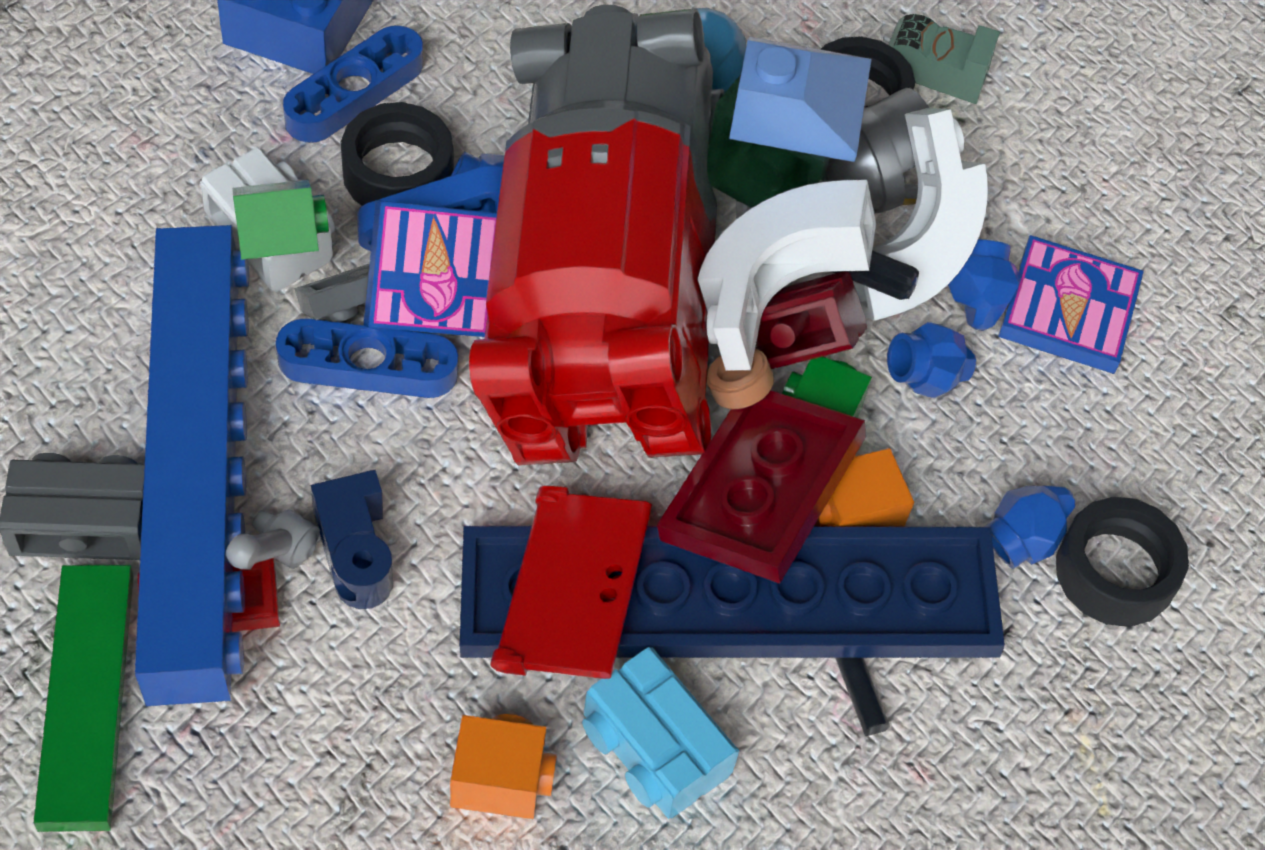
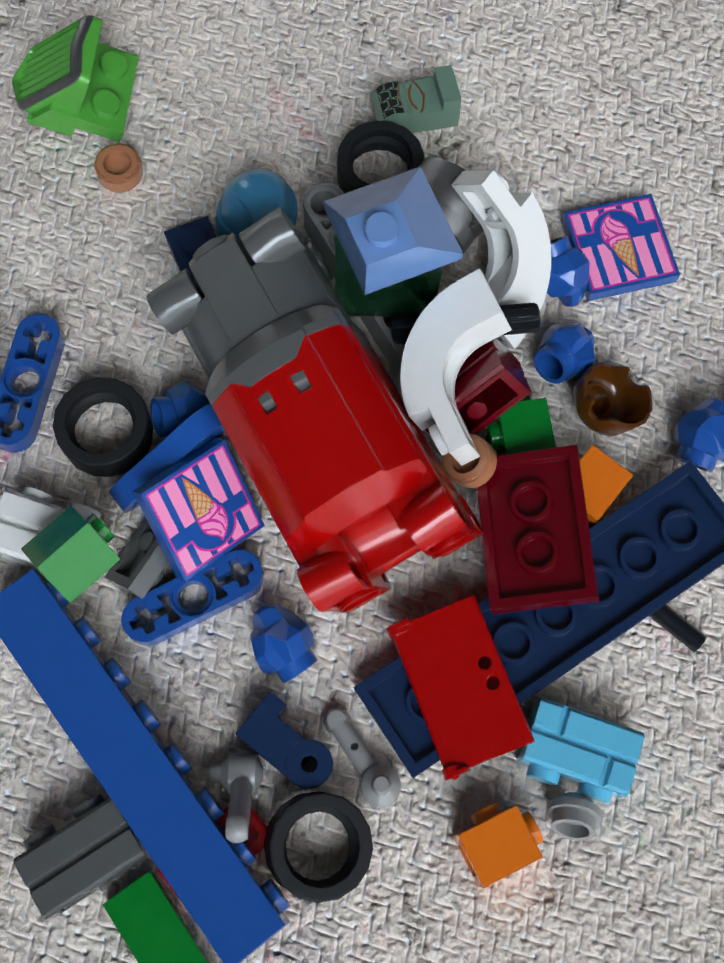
camera: 30 degrees left, 15 degrees up
none -> blue rock [250,604,318,683]
none -> black tyre [264,791,373,903]
none -> light grey piece [323,707,401,808]
none -> light grey plate [547,792,603,841]
none -> reddish brown hair [572,362,653,436]

